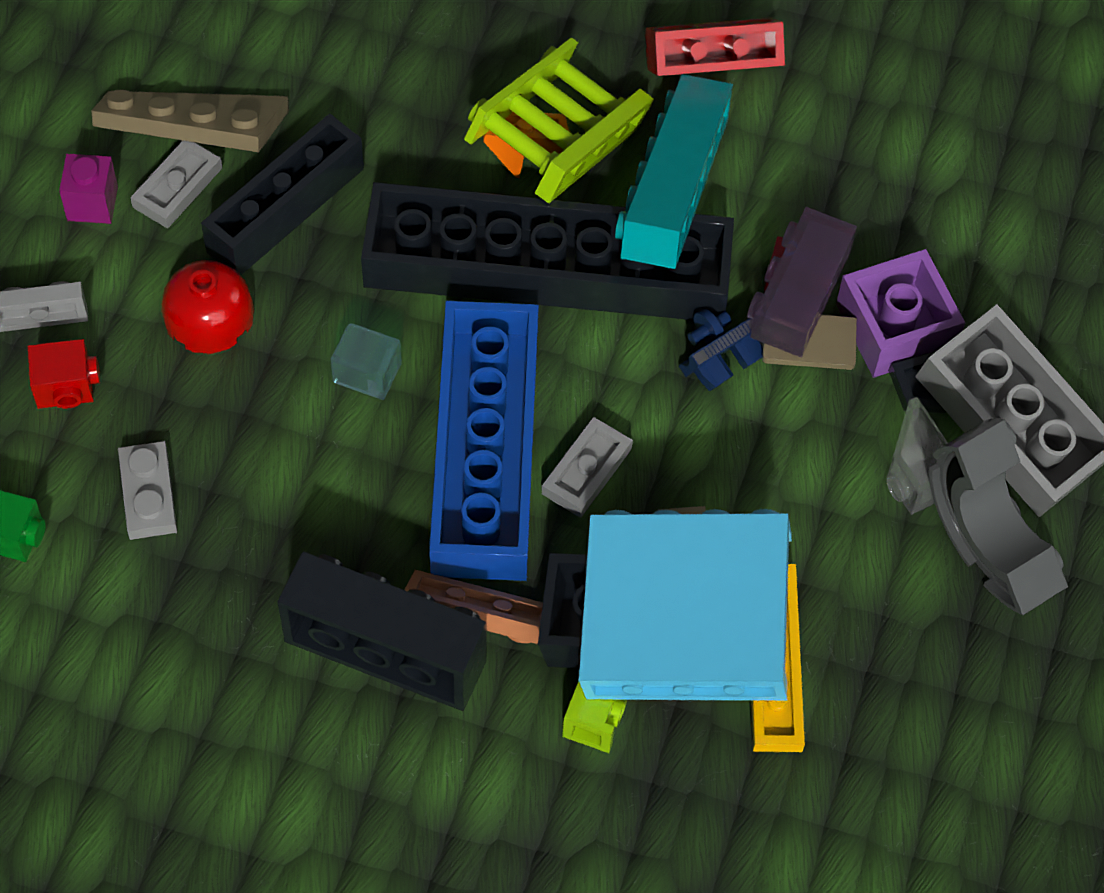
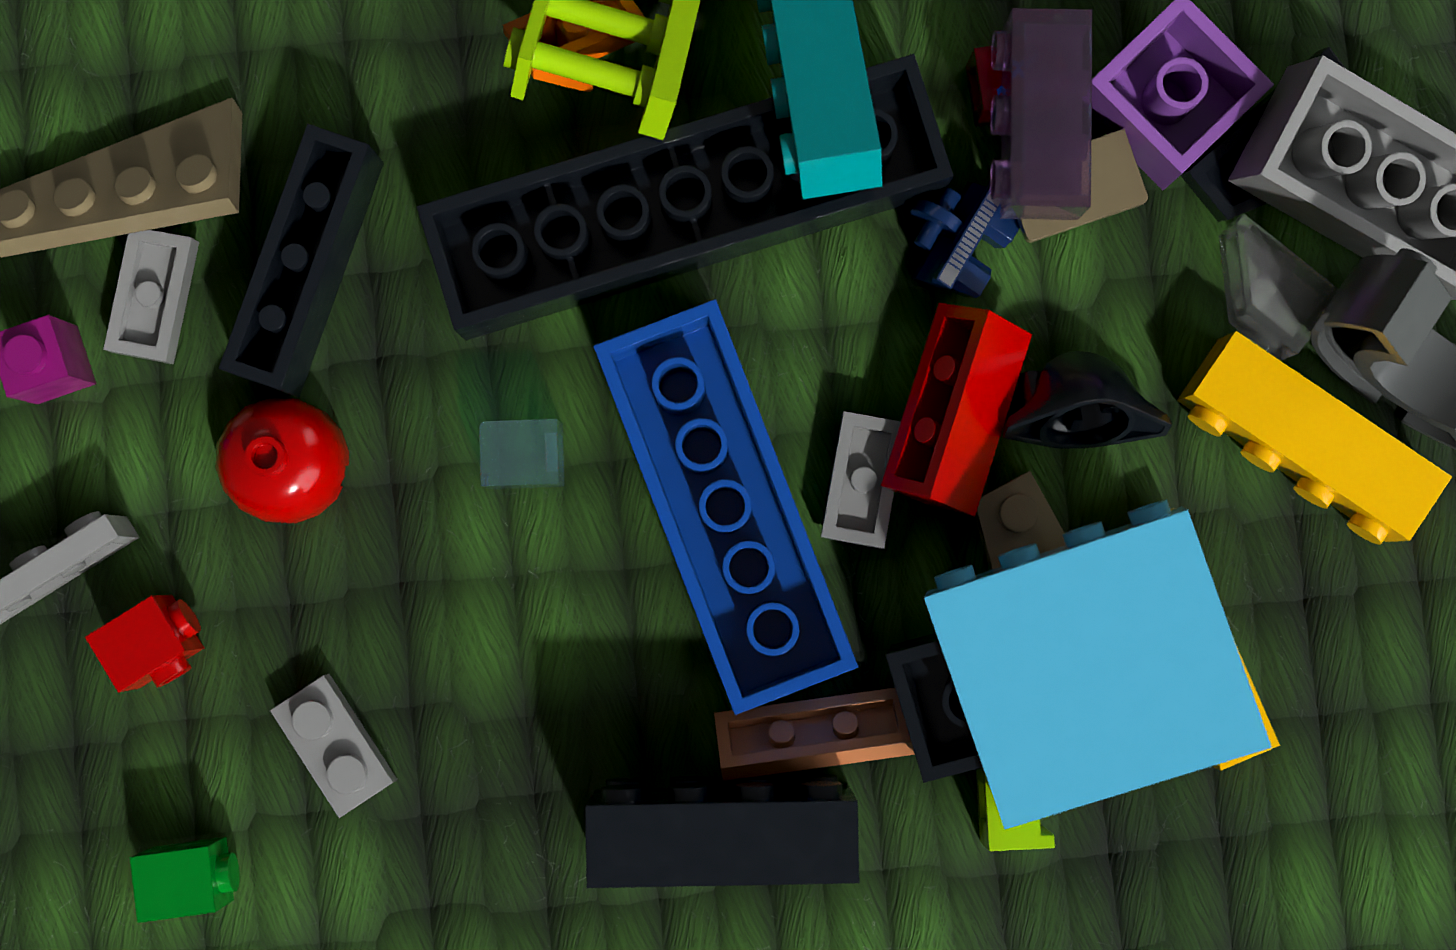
camera: 20 degrees left, 25 degrees up
none -> red brick [881,303,1032,517]
none -> black hat [1003,351,1172,449]
none -> yellow brick [1177,331,1452,545]

